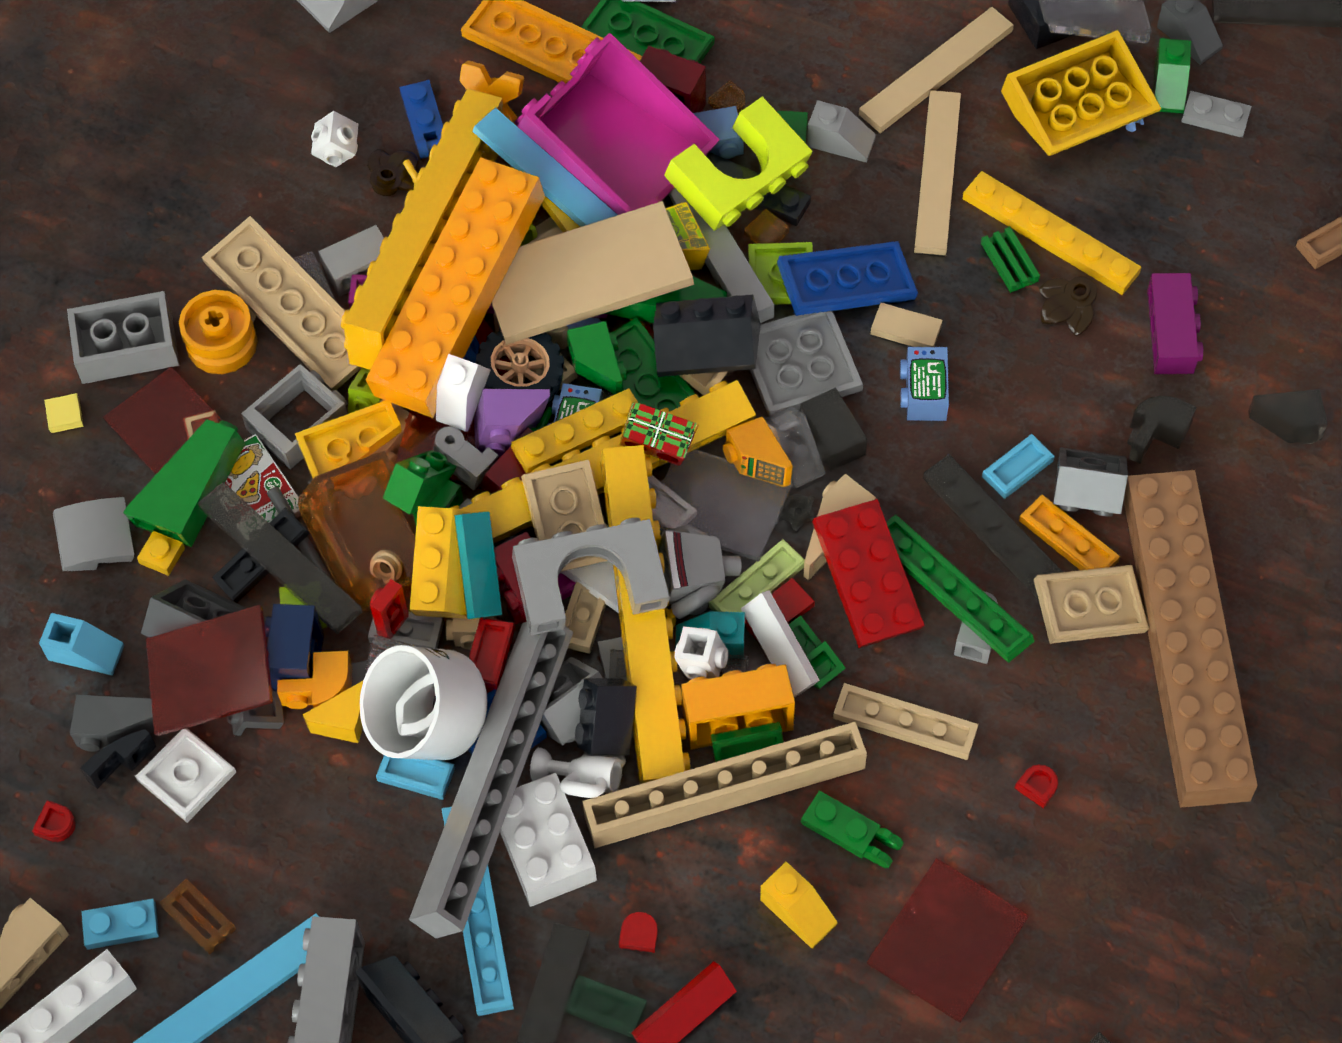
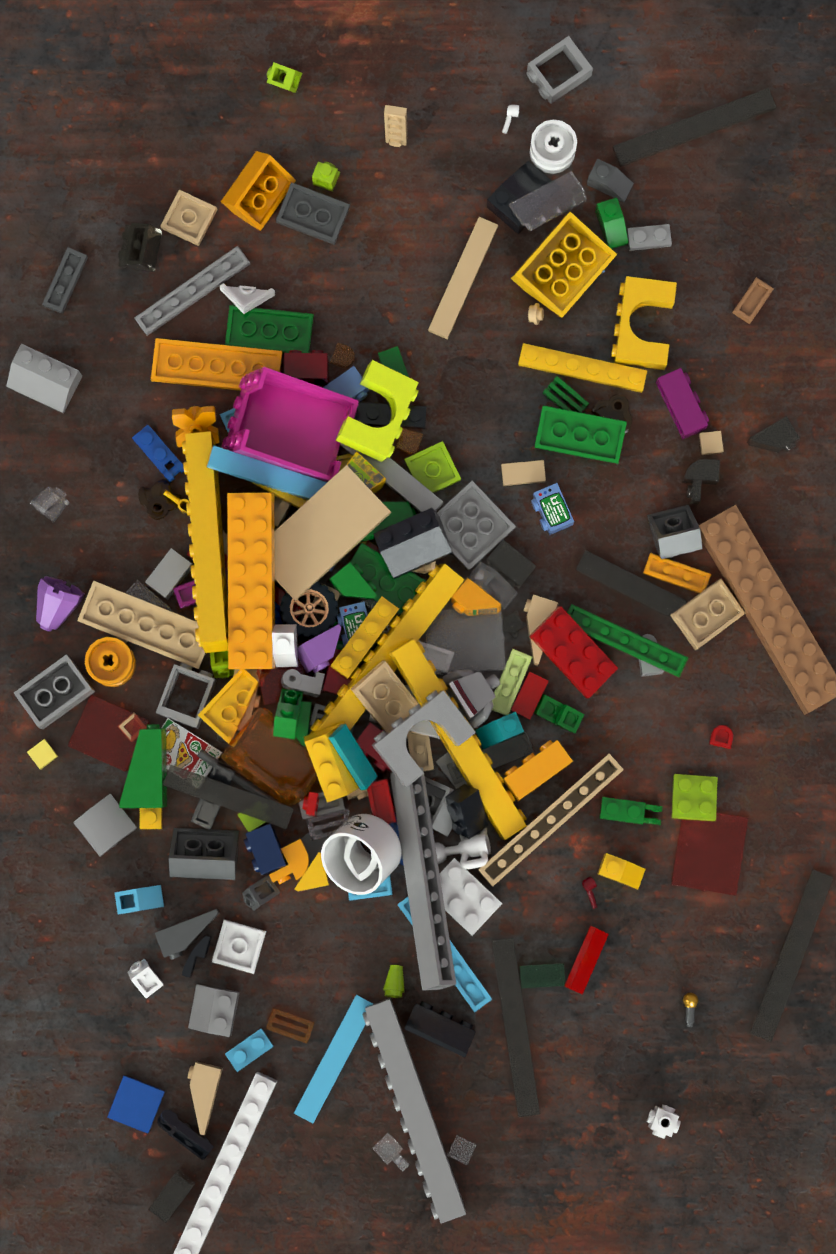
camera: 25 degrees left, 20 degrees up
red tile [32,800,76,842] -> none
clear red piece [146,605,273,736] -> none
white brick [311,111,359,167] -> none
tan plate [370,550,403,583] -> none
red tile [619,912,658,953] -> none
piece [620,402,699,466] -> none
white brick [675,626,728,679] -> none
green tile [711,722,783,763] -> none
white tile [741,590,820,697] -> none
blue tile [777,241,918,316] -> none
light grey slope [807,100,876,163] -> none
tan plate [833,683,978,760] -> none
tan tile [914,90,961,256] -> none
medium azure tile [982,434,1055,499] -> none
none -> clear slope [30,486,69,522]
none -> medium lavender cone [36,576,85,632]
none -> white bracket [128,959,164,998]
none -> light grey slope [188,984,240,1037]
none -> lime cone [383,965,405,998]
none -> tan plate [528,303,544,325]
none -> green plate [534,405,627,464]
none -> dark red hand [582,877,597,909]
none -> yellow arch [611,276,677,370]
none -> lime plate [671,774,718,821]
none -> tan tile [699,431,724,455]

